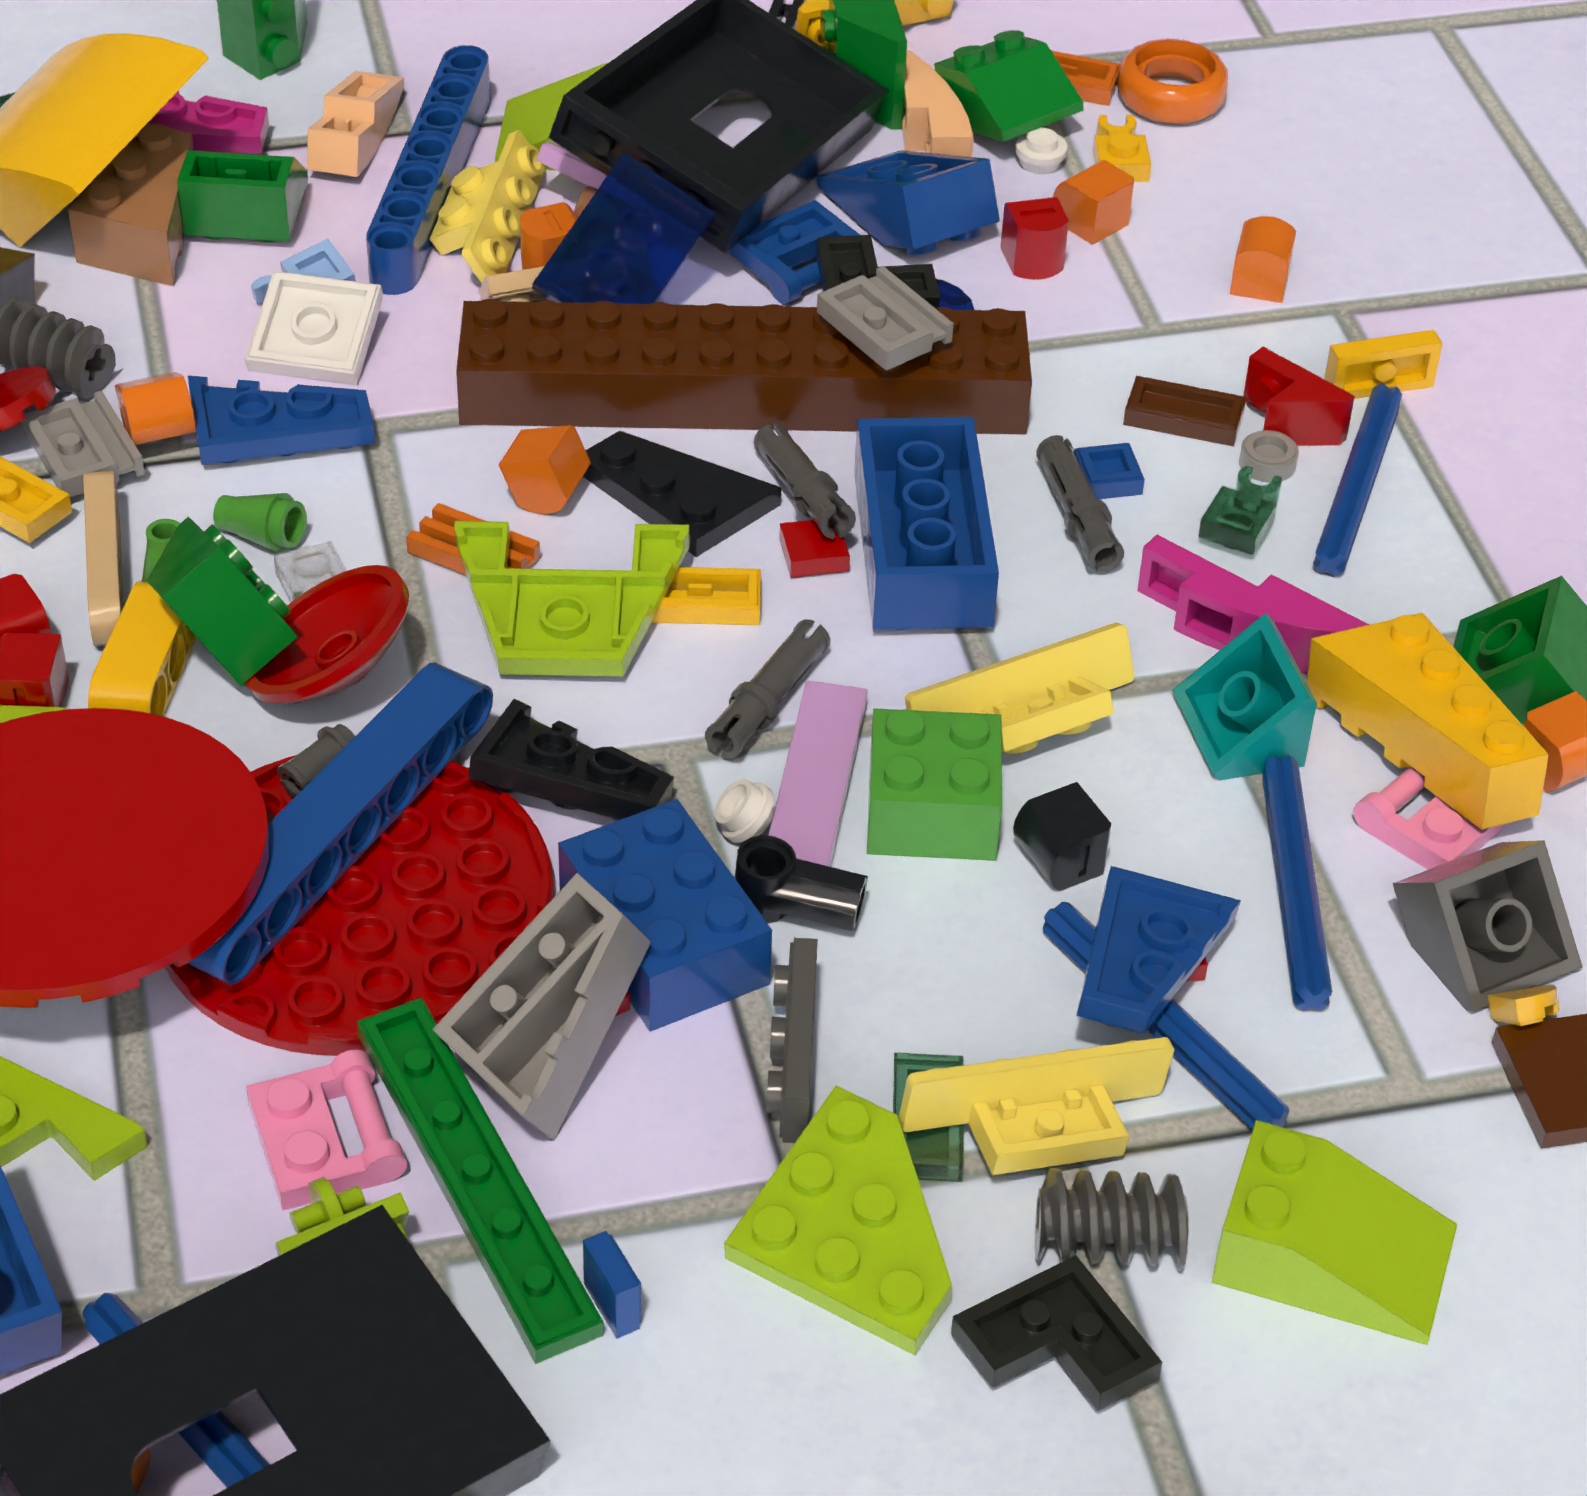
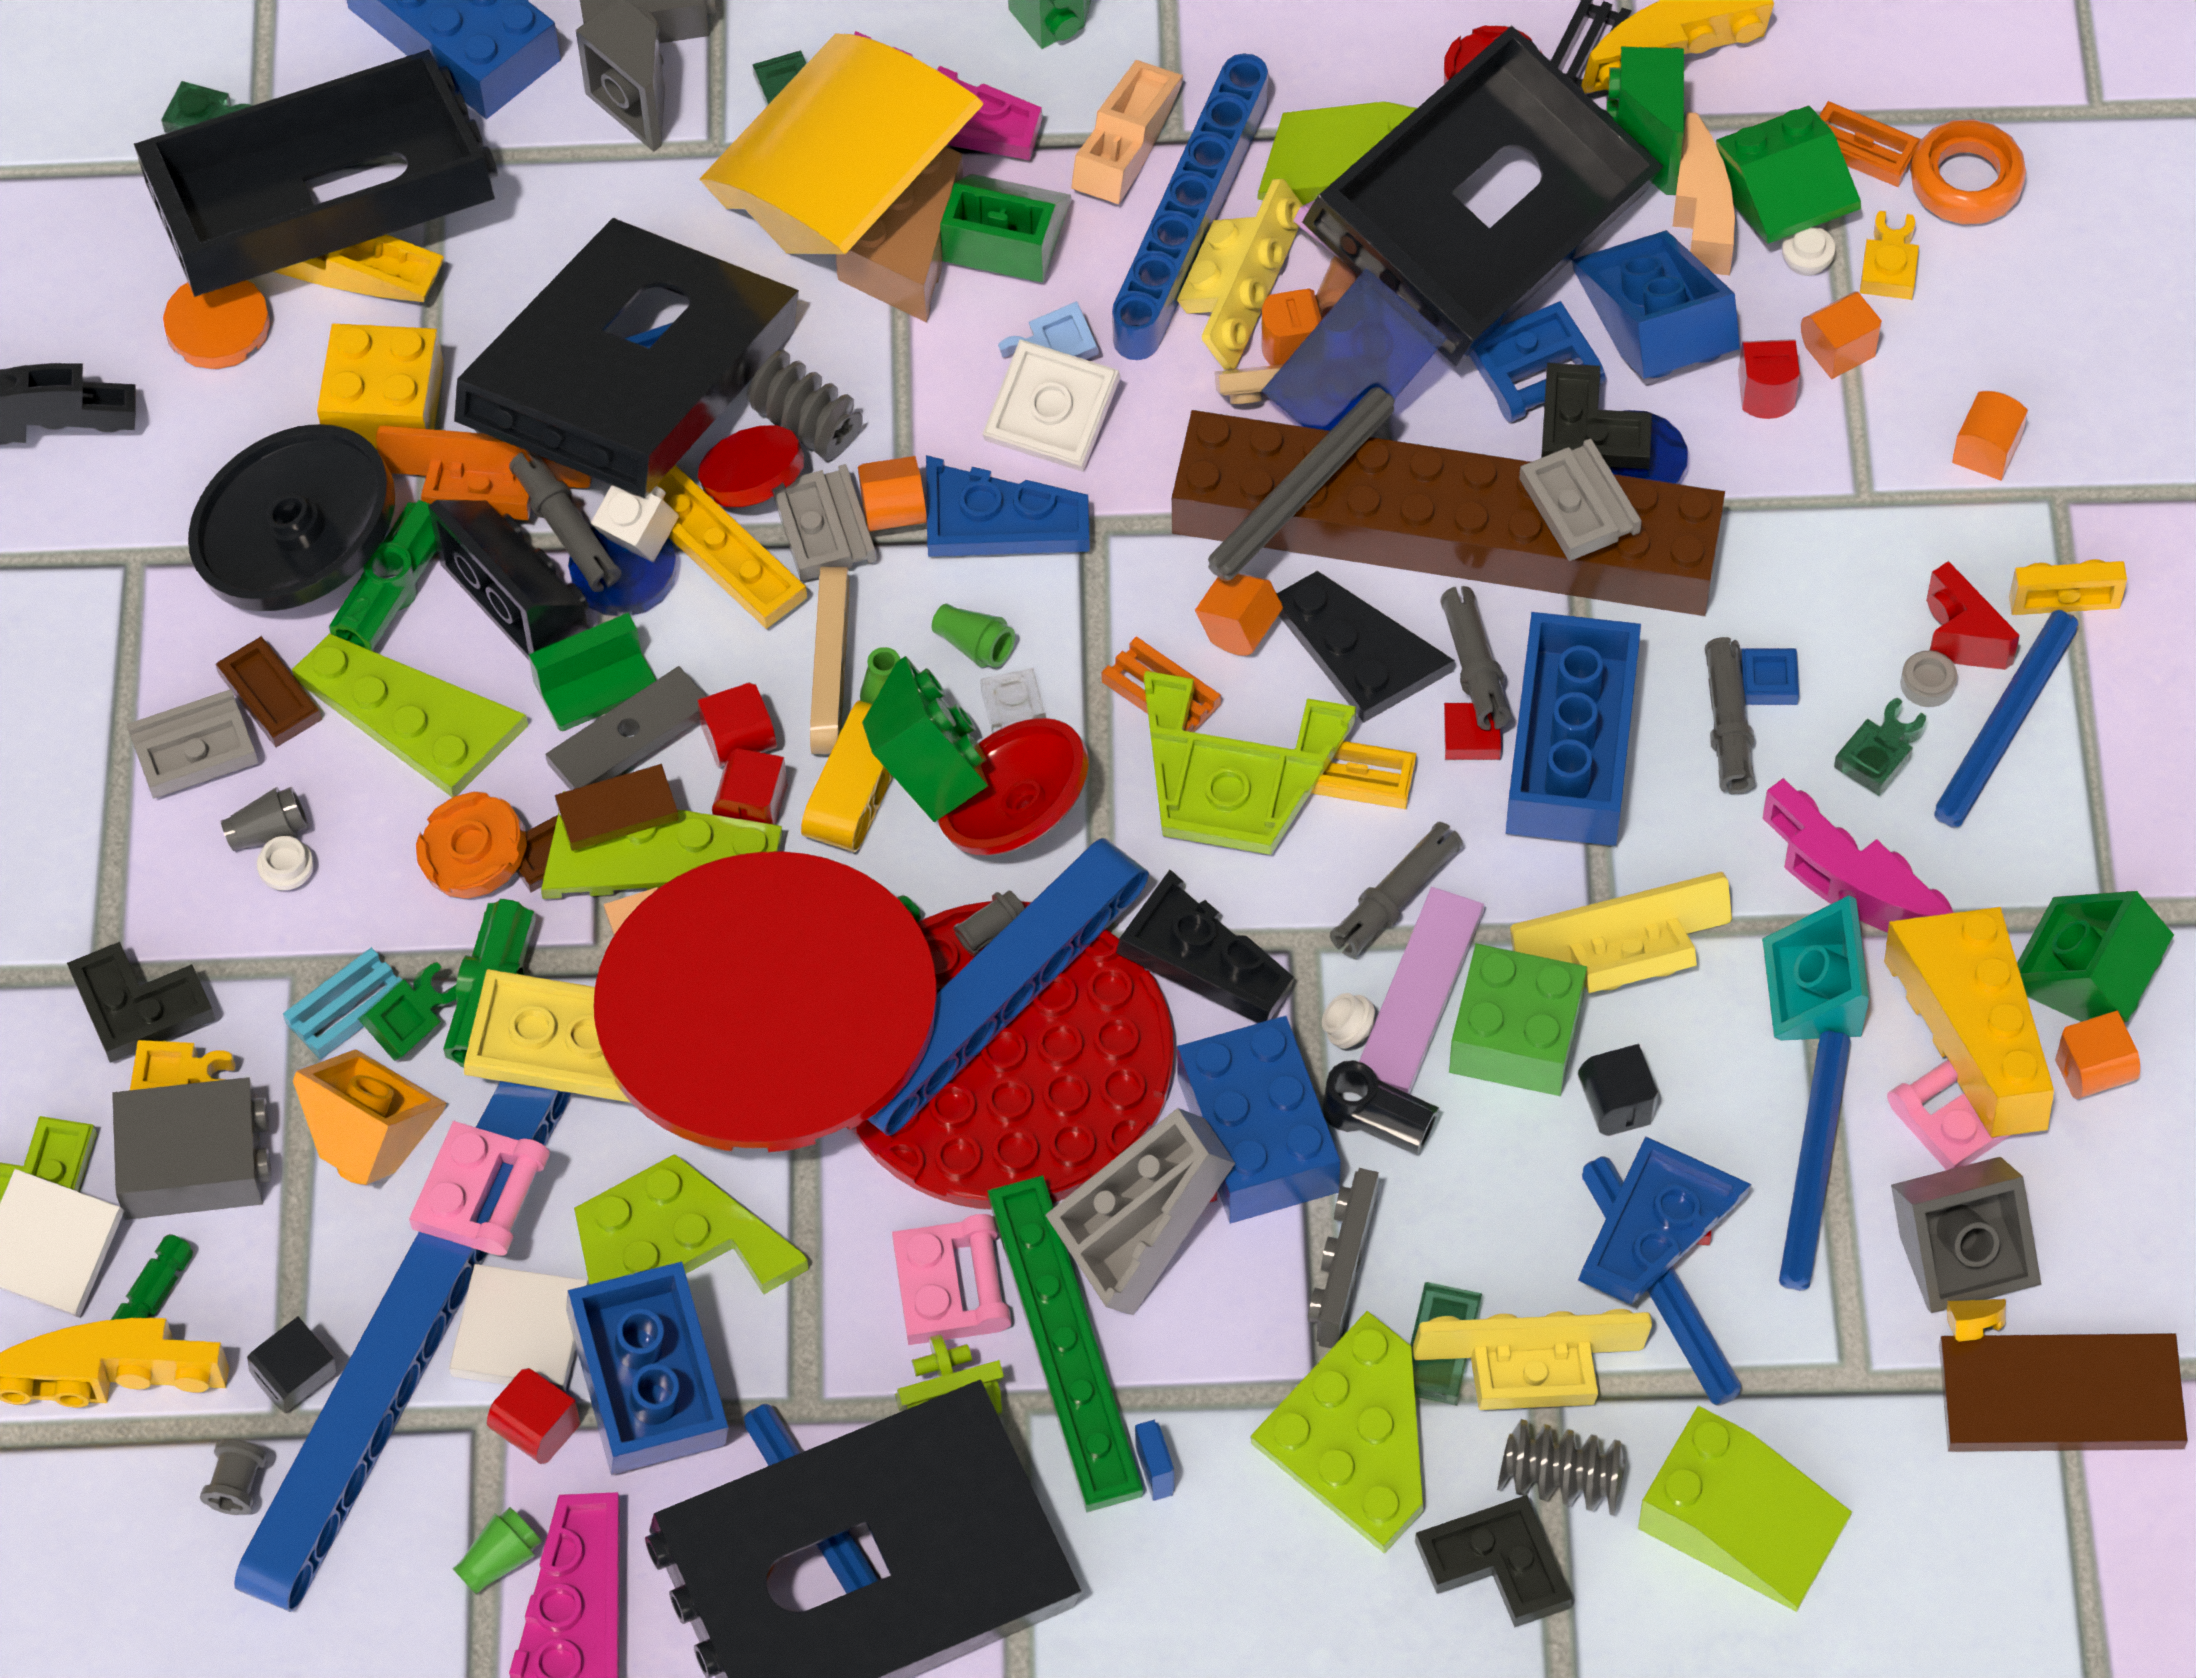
camera: 15 degrees right, 15 degrees up
reddish brown tile [1123,376,1246,447] -> none
none -> dark grey axle [1208,387,1395,581]

